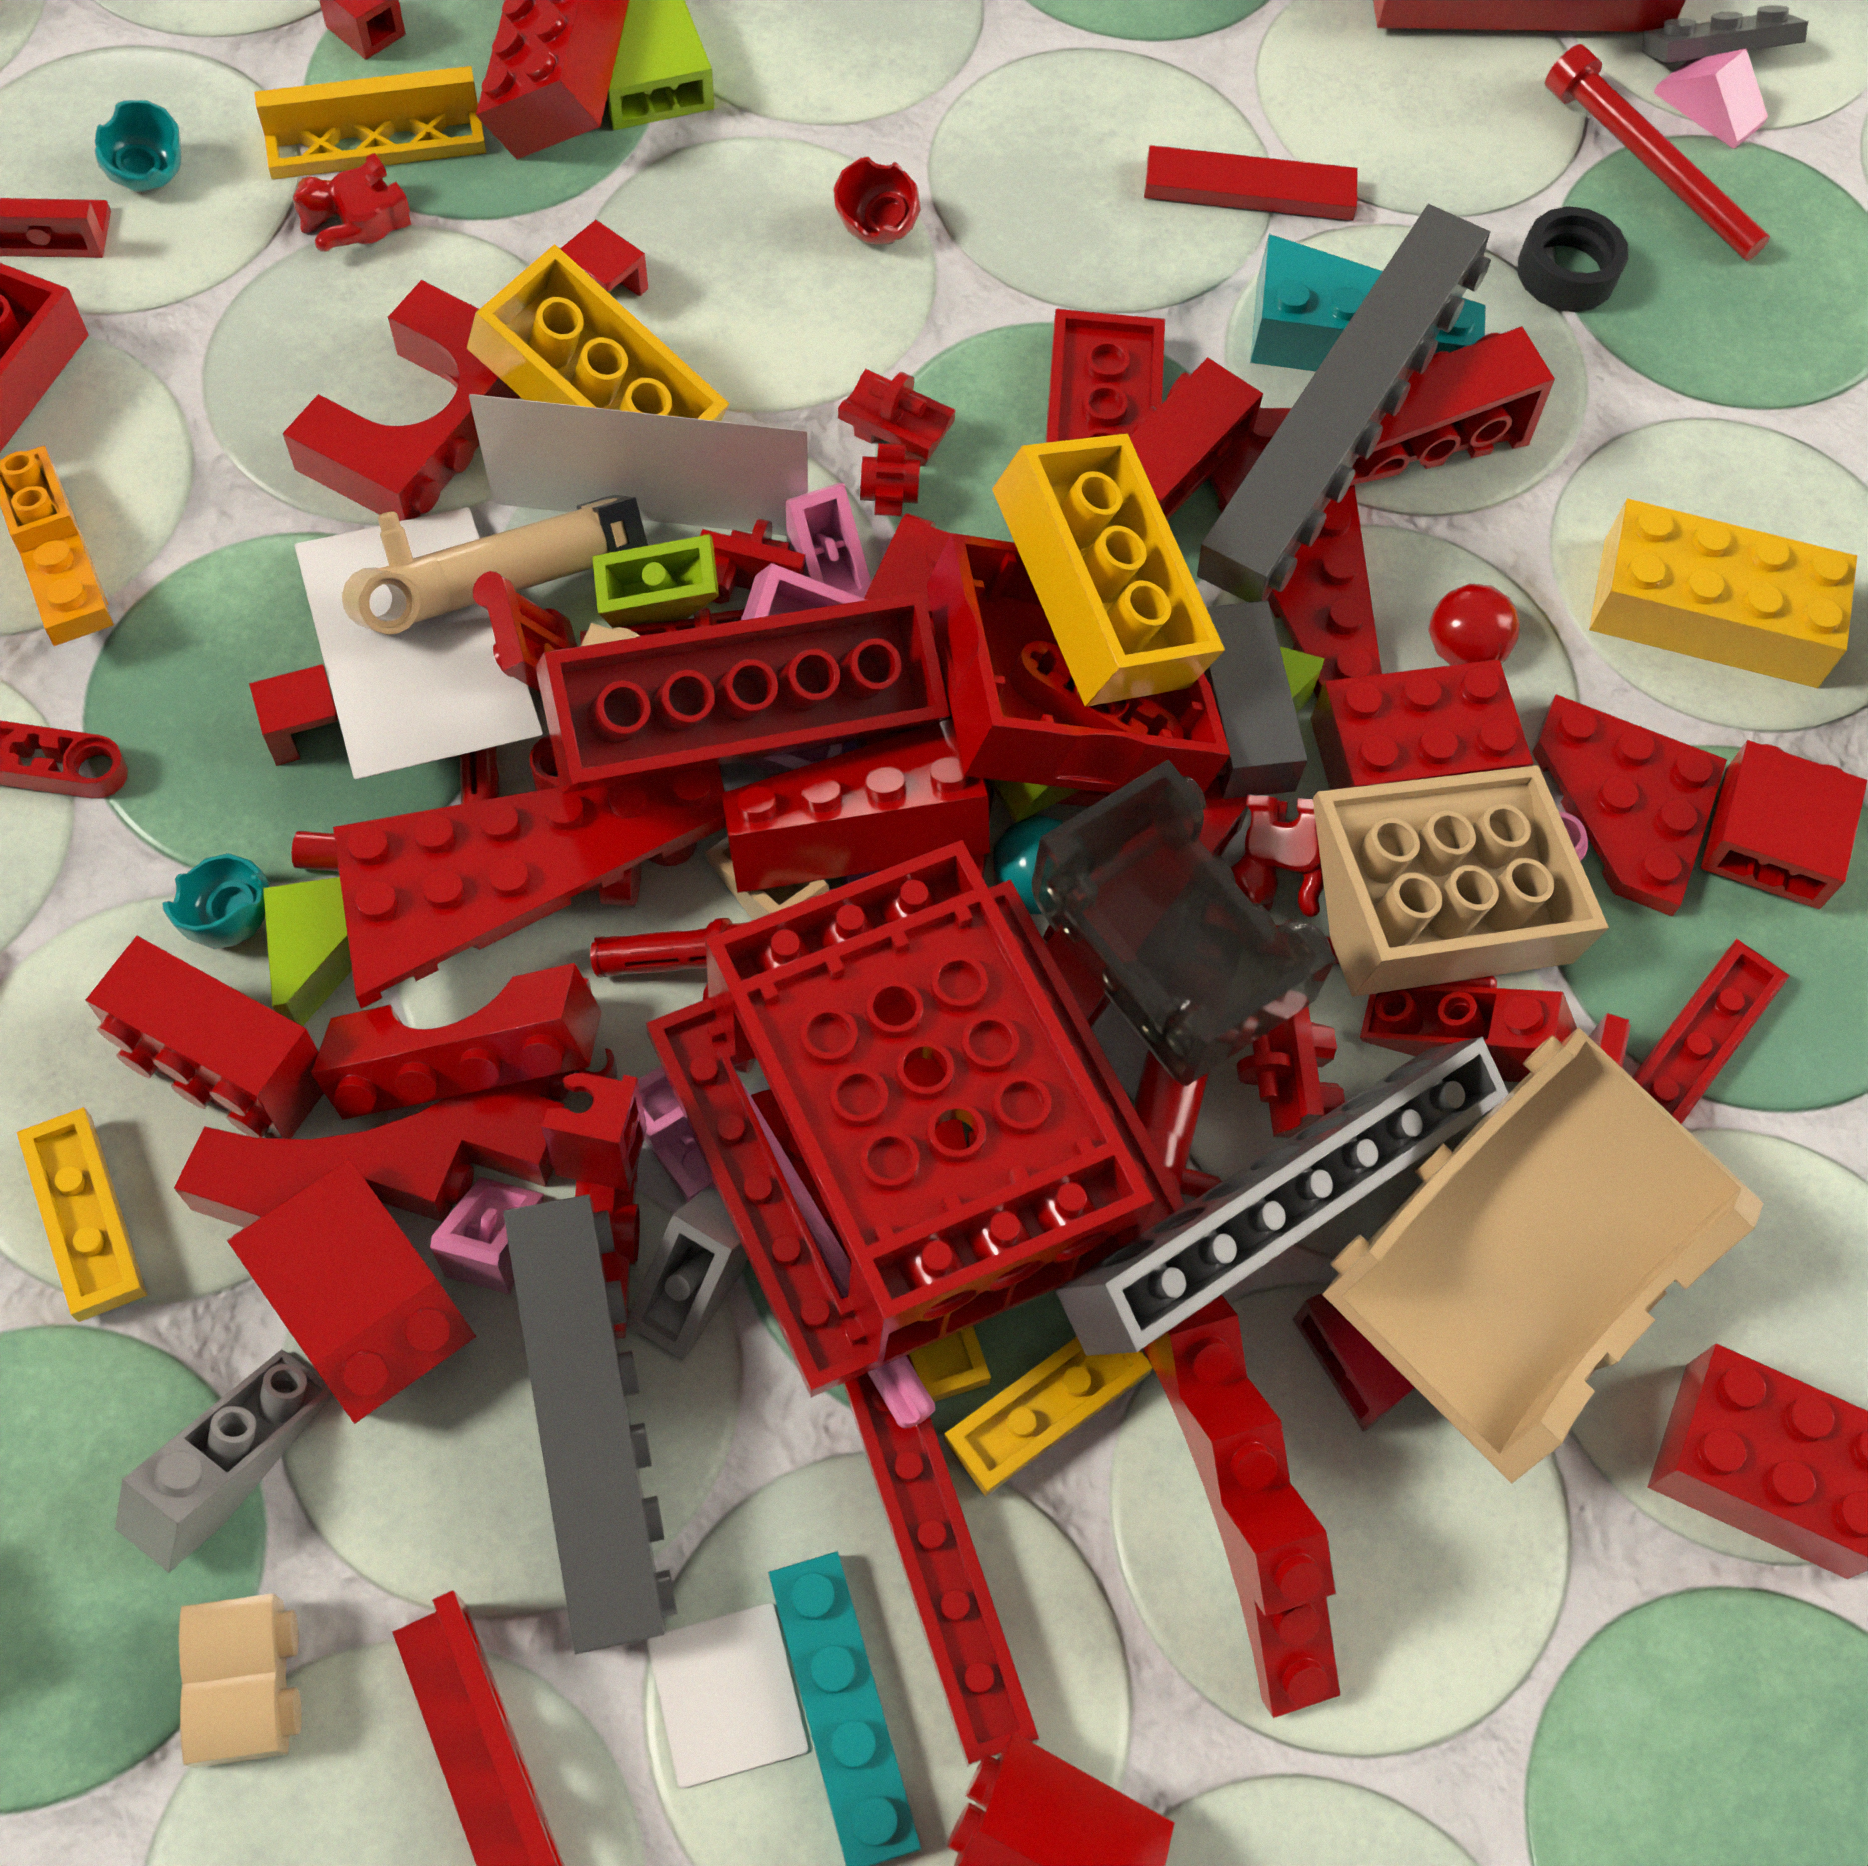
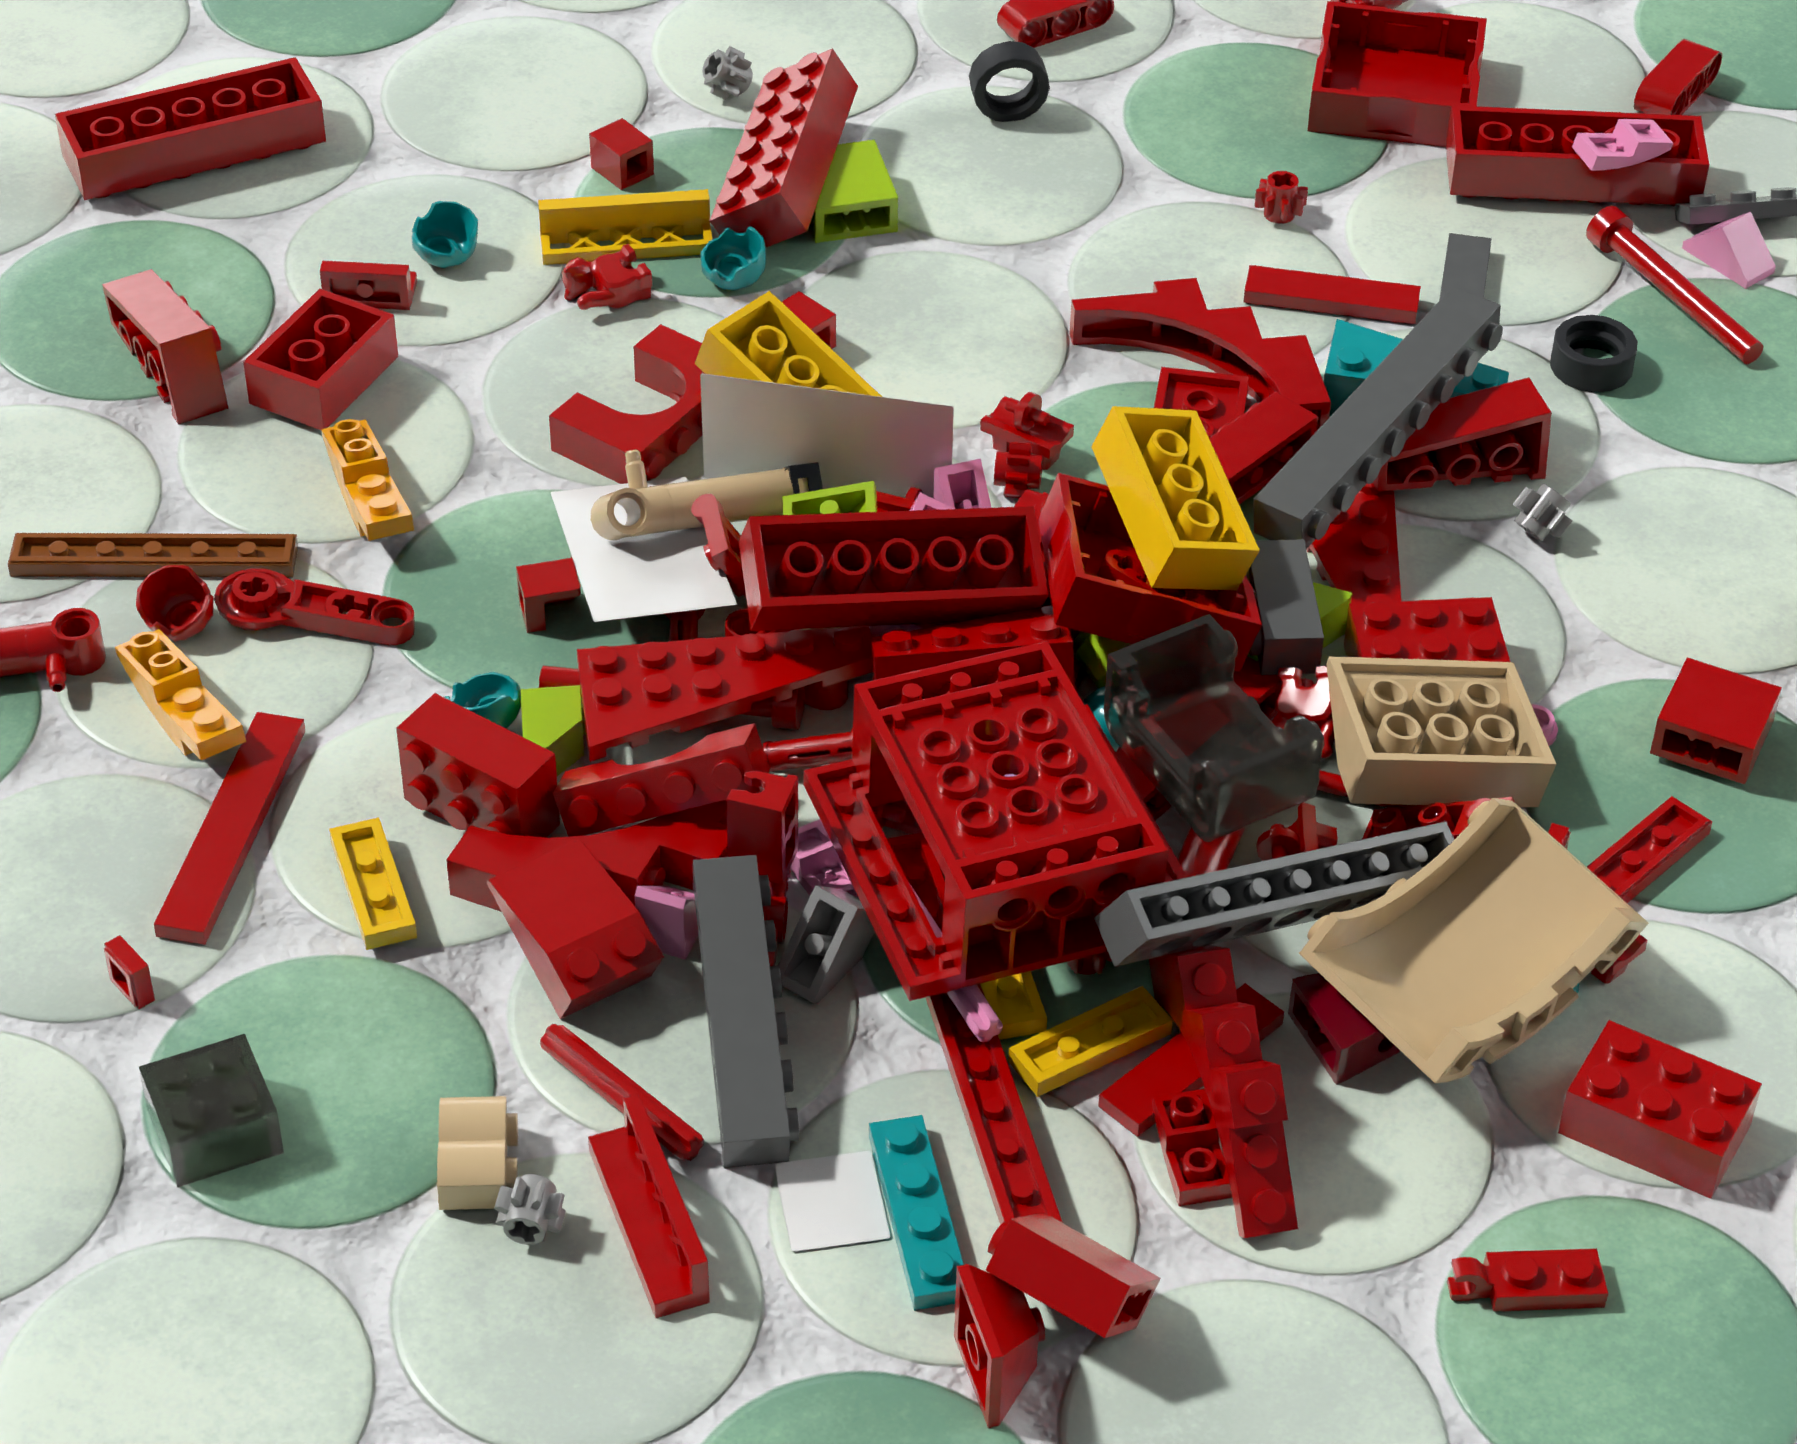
camera: 10 degrees right, 20 degrees down
light grey slope [115,1349,333,1573] -> none
red hair [833,157,921,244] -> none
red hair [1428,583,1520,665] -> none
red plate [1532,694,1727,917] -> none
yellow brick [1589,498,1857,688] -> none
none -> light grey gear [494,1174,566,1245]
none -> red axle [540,1024,704,1161]
none -> teal hair [701,226,766,290]
none -> red arch [1069,278,1331,432]
none -> red tile [1098,983,1285,1137]
none -> red slope [1152,1089,1232,1206]
none -> red gear [1254,171,1308,224]
none -> dark grey tile [1439,233,1492,301]
none -> red plate [1447,1248,1609,1312]
none -> light grey gear [1513,484,1573,541]

